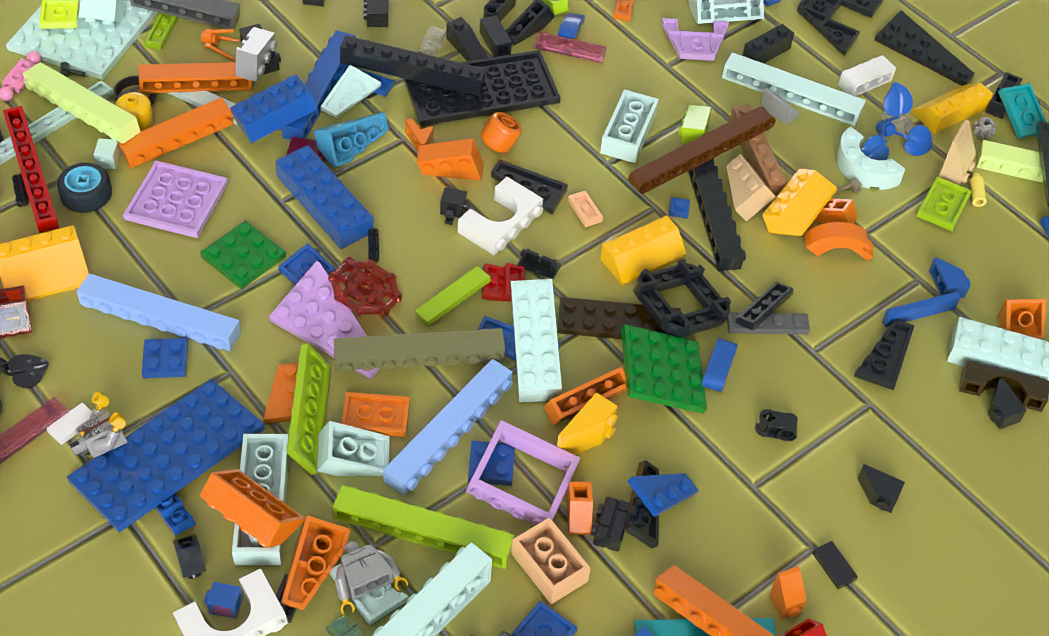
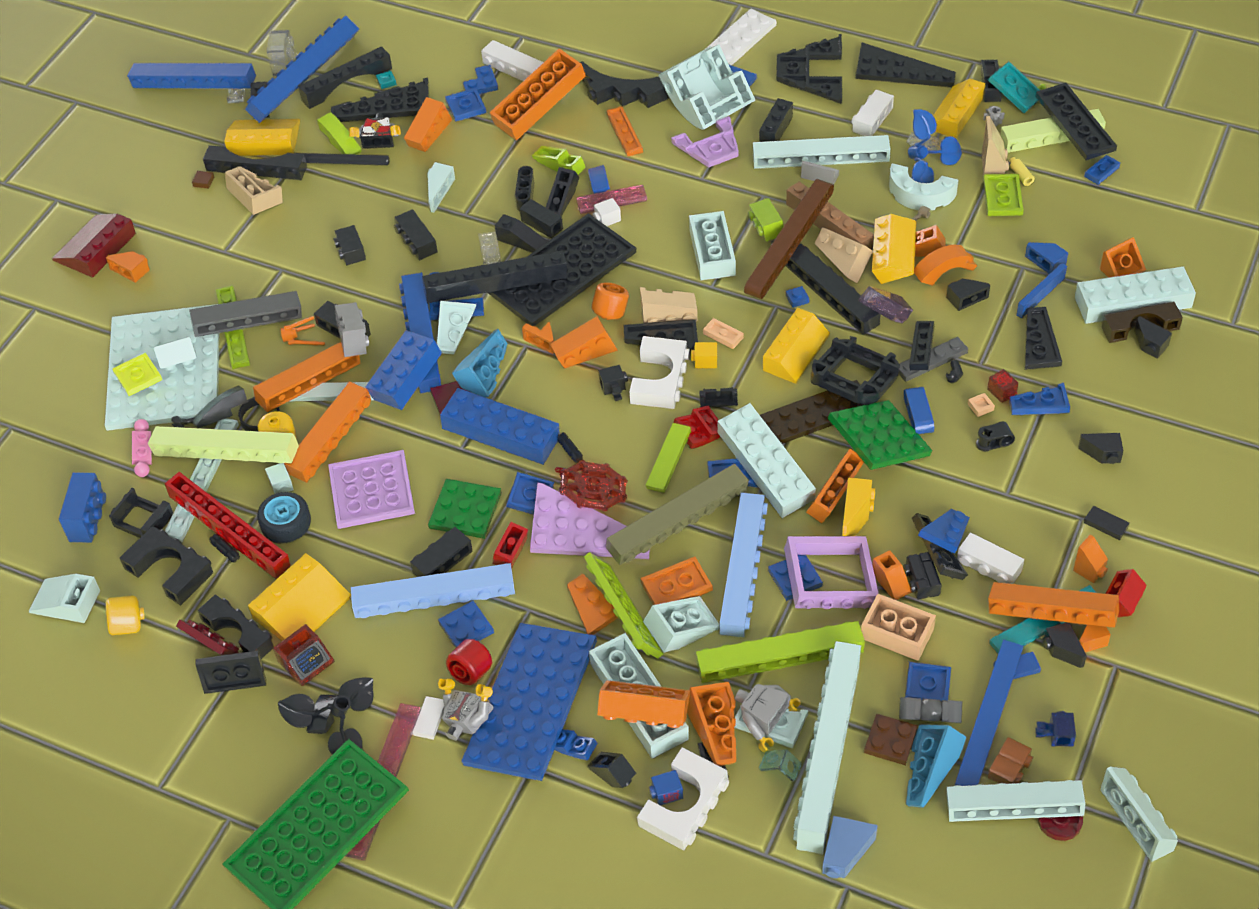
camera: 20 degrees left, 0 degrees up
none -> slope [192,385,248,428]
none -> black brick [410,527,473,577]
none -> red head [446,639,492,685]
none -> red brick [492,522,529,568]
none -> white brick [593,198,621,226]
none -> tan wedge [640,287,698,323]
none -> yellow brick [691,342,717,368]
none -> slope [858,286,913,324]
none -> black slope [946,278,990,311]
none -> black arm [946,360,963,383]
none -> white brick [957,532,1024,584]
none -> light nougat plate [968,393,995,417]
none -> clear red brick [987,369,1019,403]
none -> blue wing [1009,383,1070,415]

